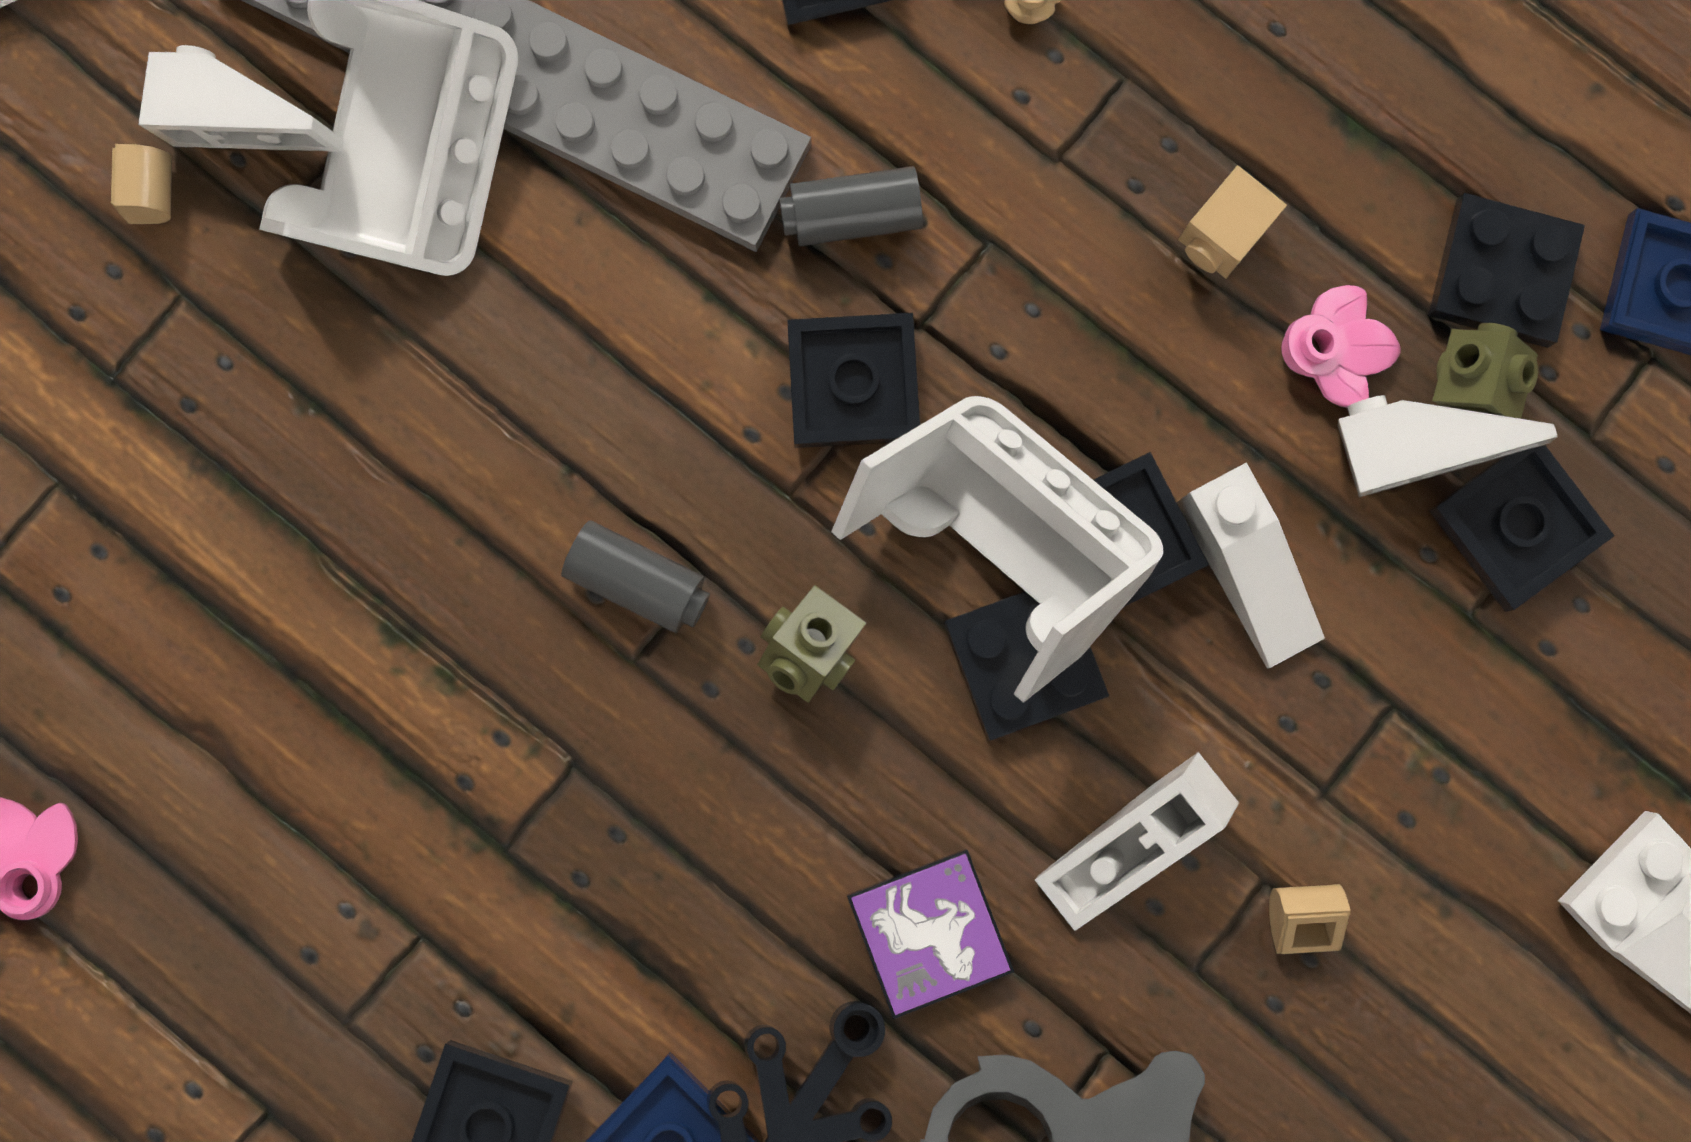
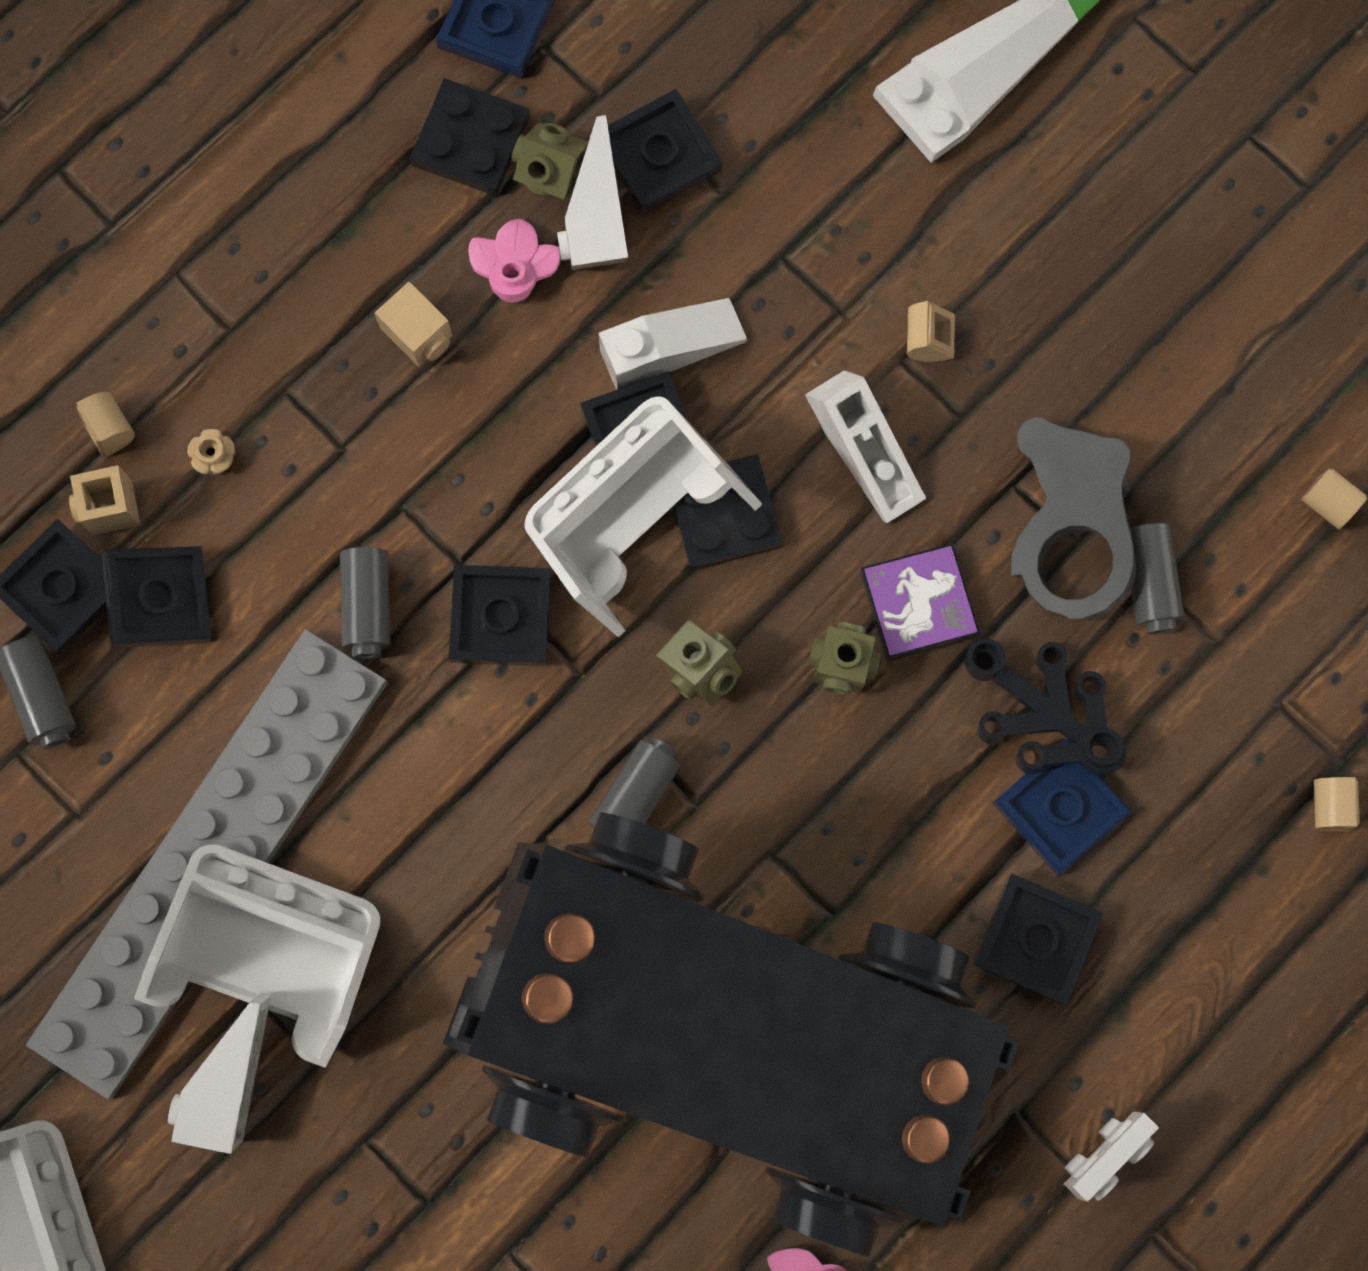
camera: 85 degrees left, 5 degrees down
tan brick [111,144,172,224] -> none
none -> black piece [443,812,1019,1257]
none -> olive brick [808,622,881,696]

